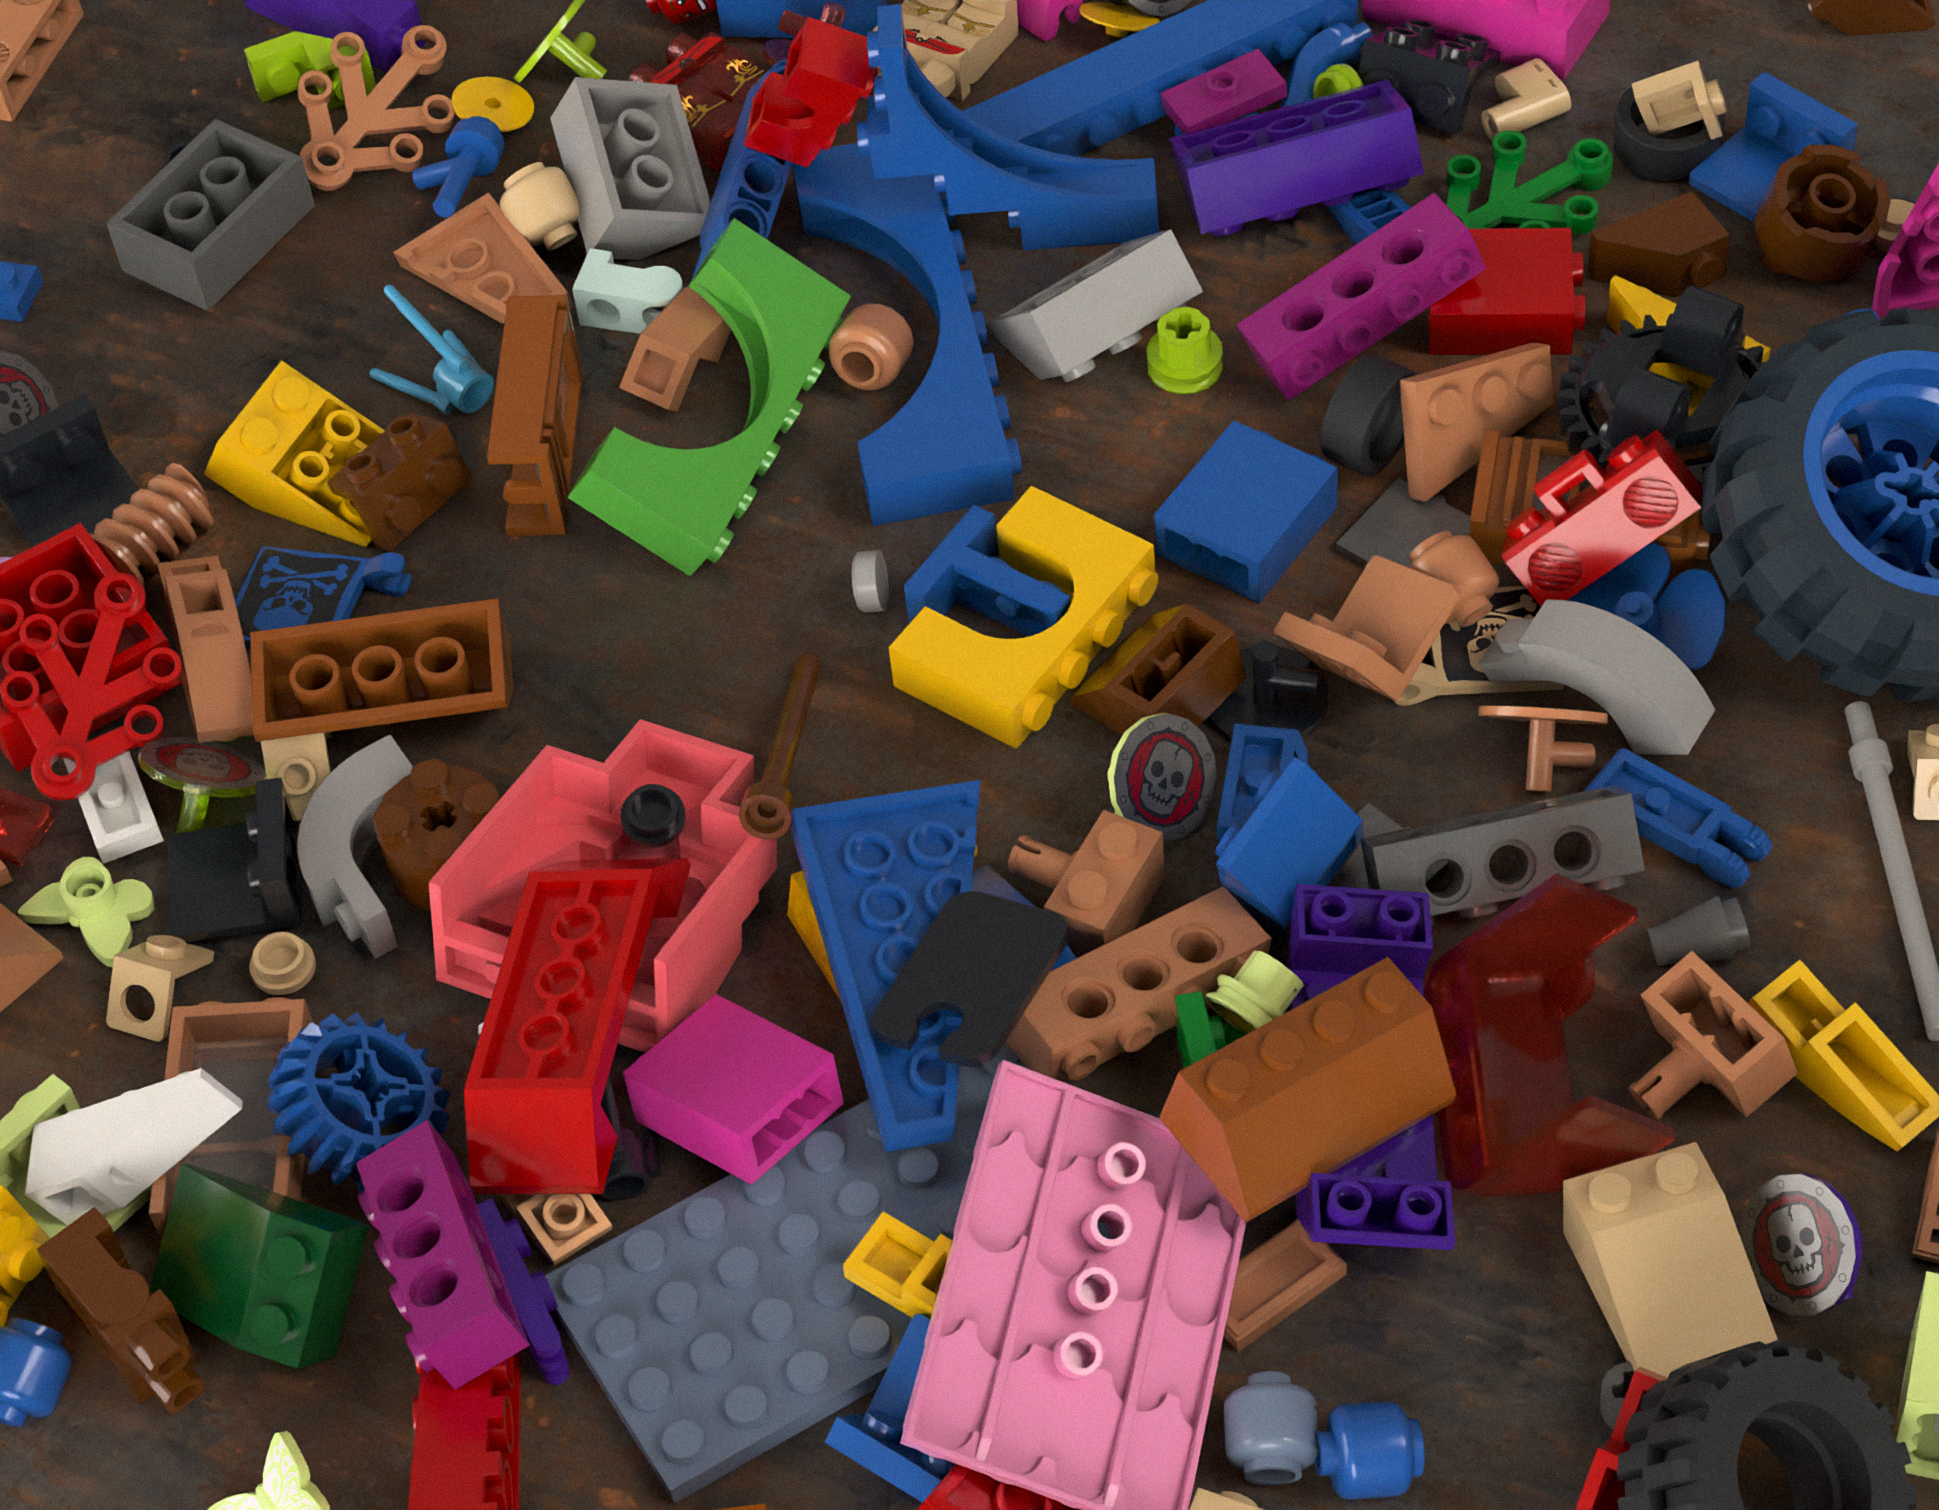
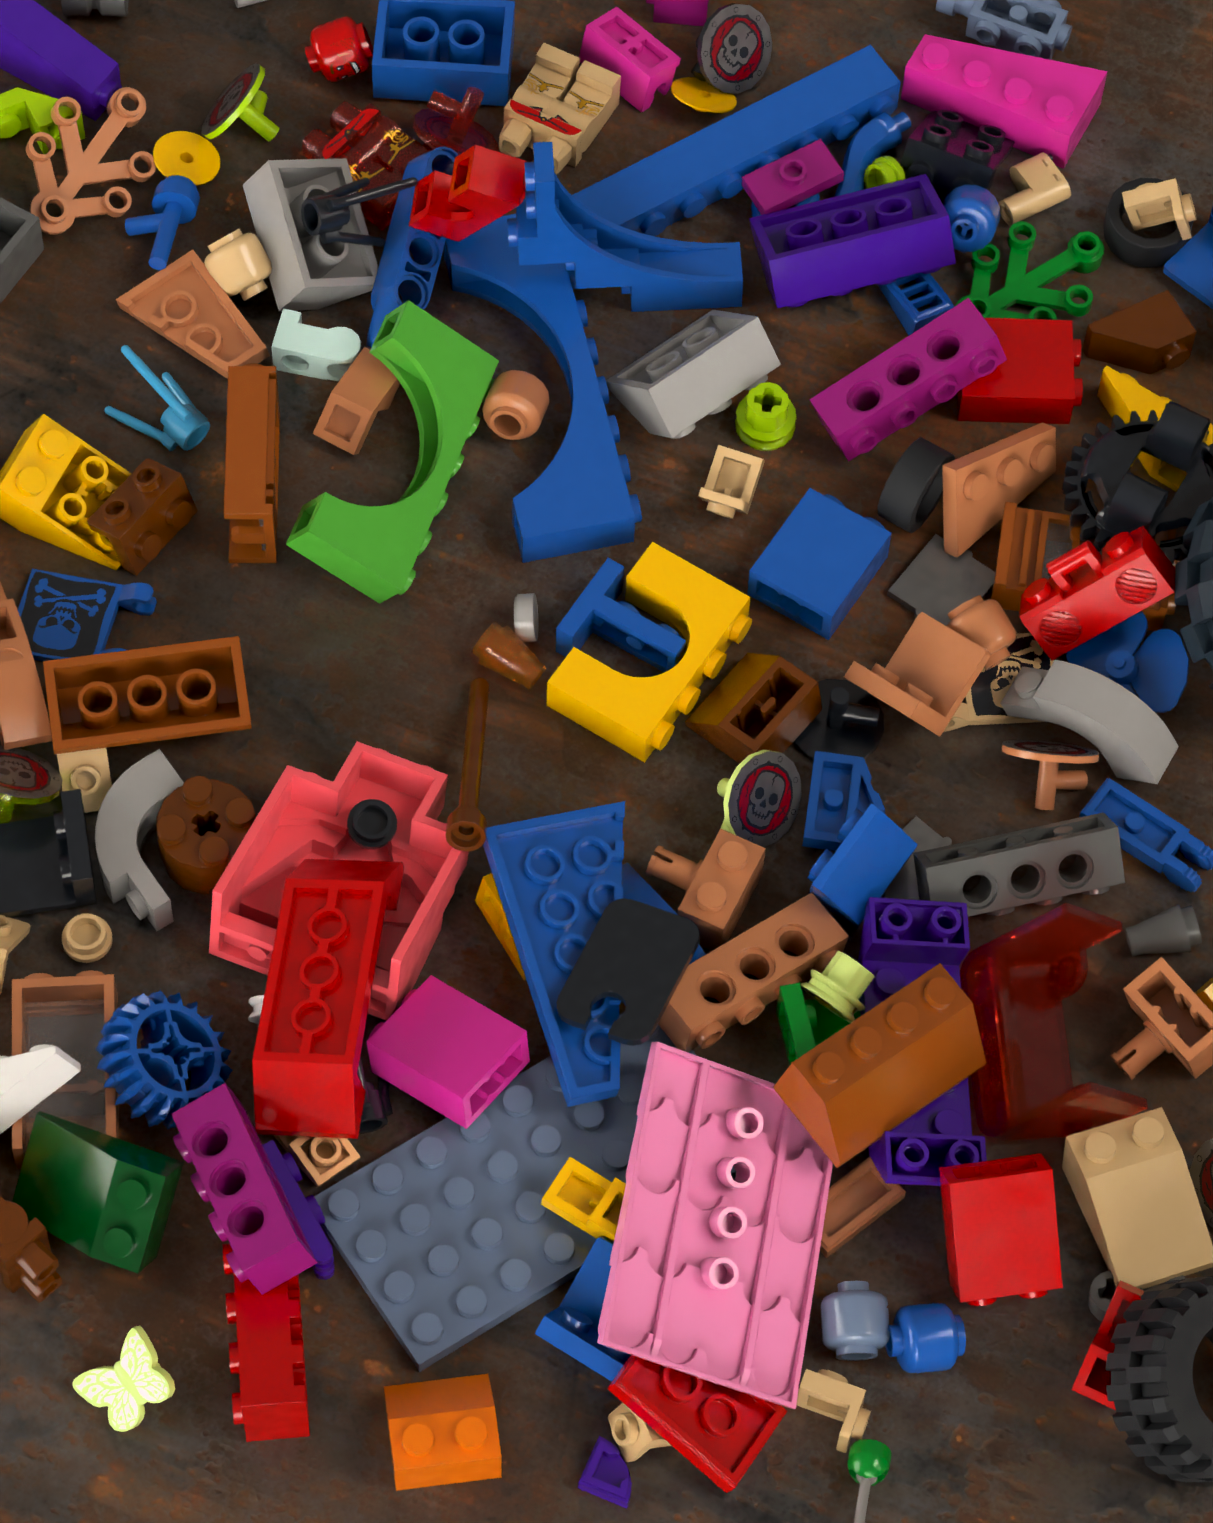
camera: 10 degrees left, 10 degrees up
none -> black plant [301,177,418,247]
none -> clear orange cone [472,622,546,689]
none -> tan bracket [698,445,765,519]
none -> red brick [939,1153,1063,1306]
none -> blue head [943,185,1000,252]

